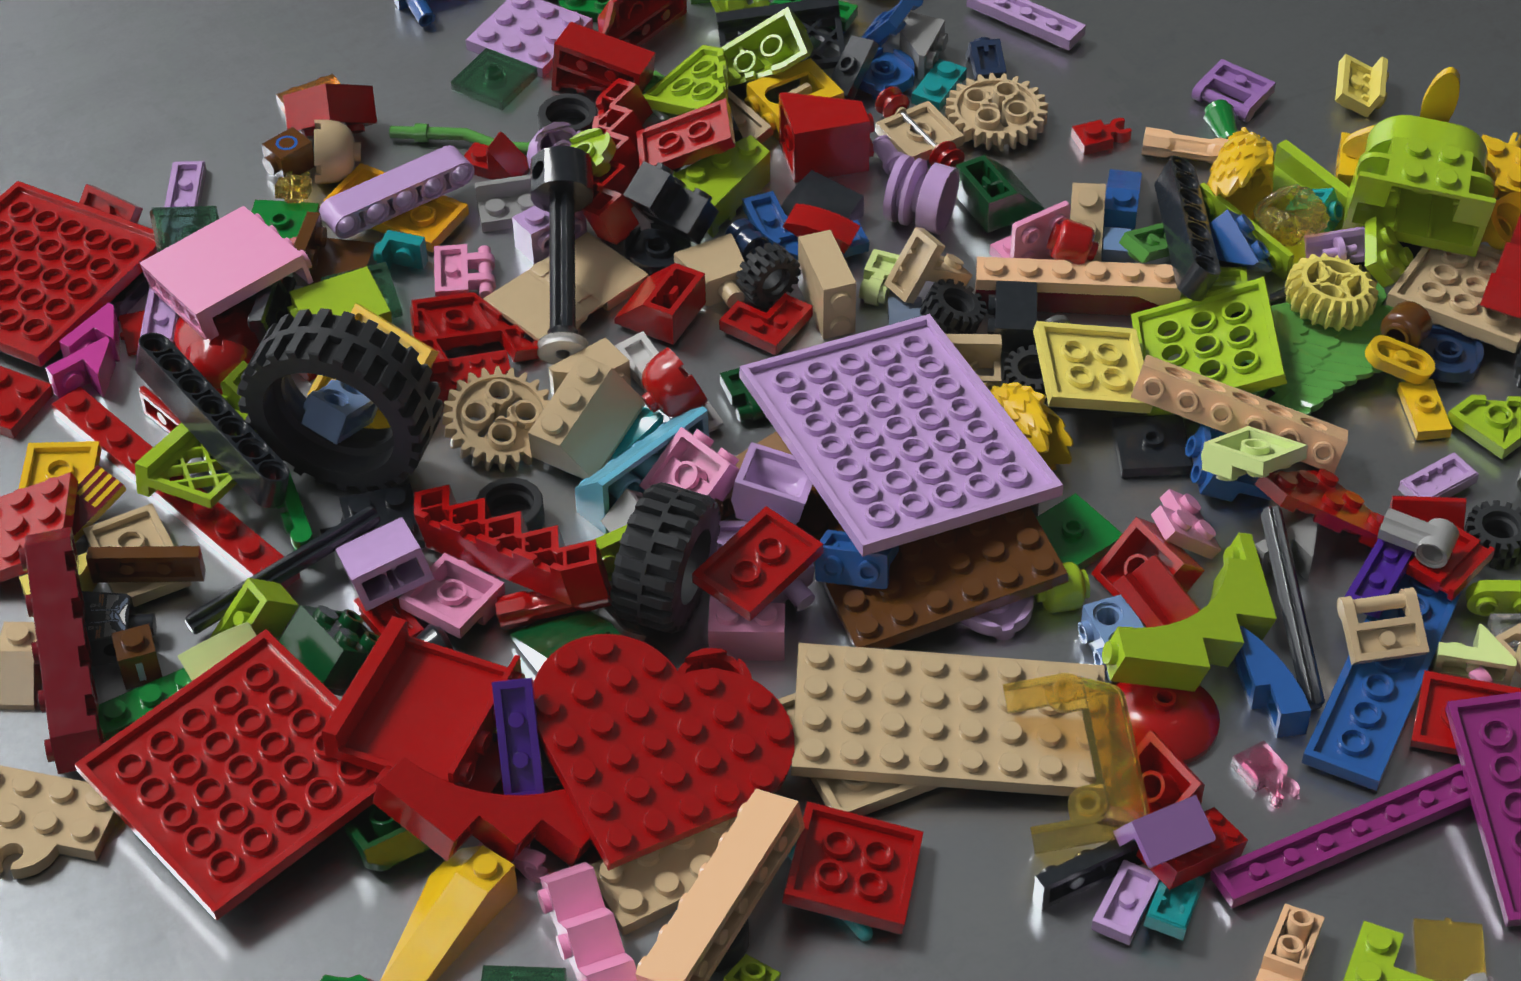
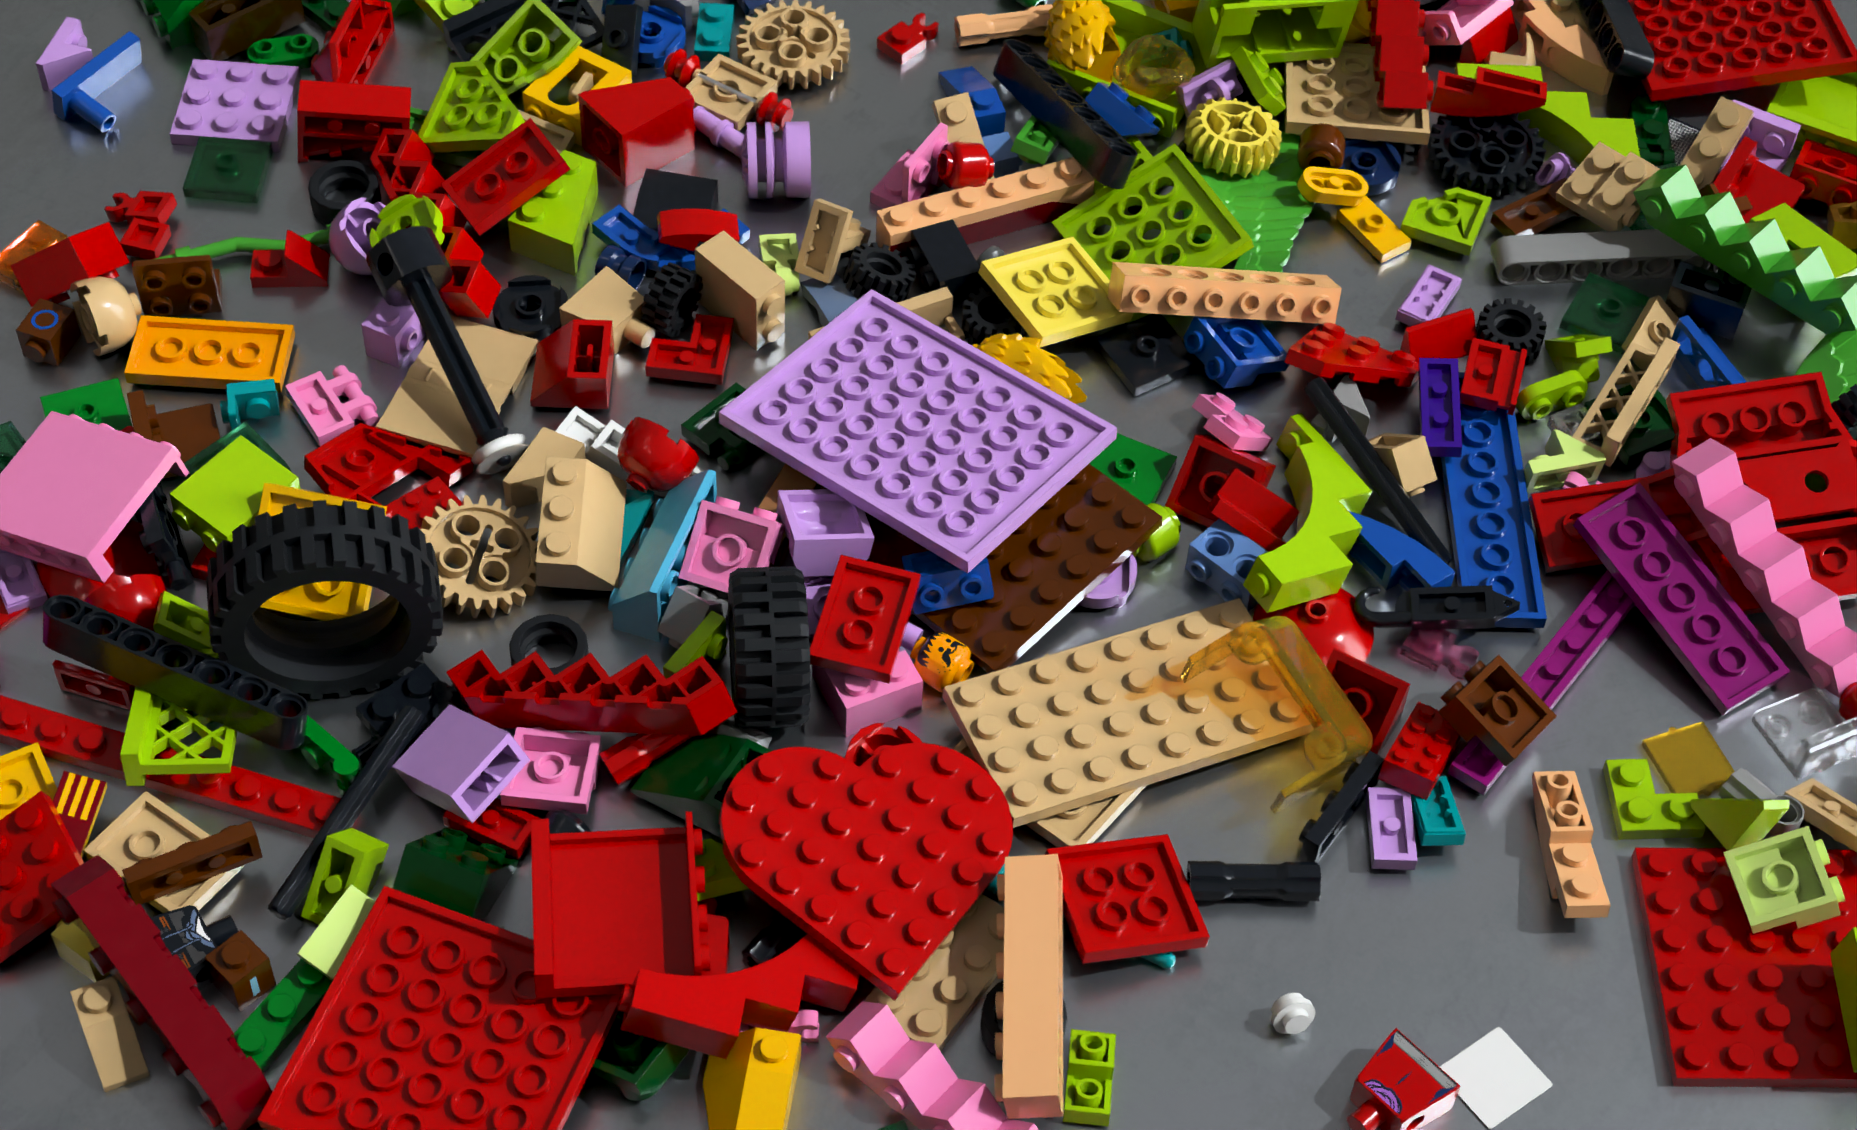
camera: 30 degrees left, 5 degrees up
clear yellow plate [275,171,312,203] -> none
medium blue brick [301,380,378,445] -> none
lavender beam [319,145,475,239] -> none
light grey bracket [475,175,535,232] -> none
dark purple plate [492,677,546,795] -> none
black brick [623,161,719,245] -> none
dark green slope [956,155,1044,233] -> none
medium lavender panel [1113,795,1216,868] -> none
yellowish green plate [1201,426,1308,481] -> none
tan plate [1337,587,1430,665] -> none
light grey piece [1377,508,1459,568] -> none
none -> red plate [104,191,177,225]
none -> red plate [120,217,171,260]
none -> reddish brown bracket [132,255,222,317]
none -> light orange head [910,631,974,693]
none -> black axle [1187,861,1321,901]
none -> black plate [1353,585,1520,630]
none -> tan slope [1368,433,1437,497]
none -> reddish brown plate [1438,655,1557,767]

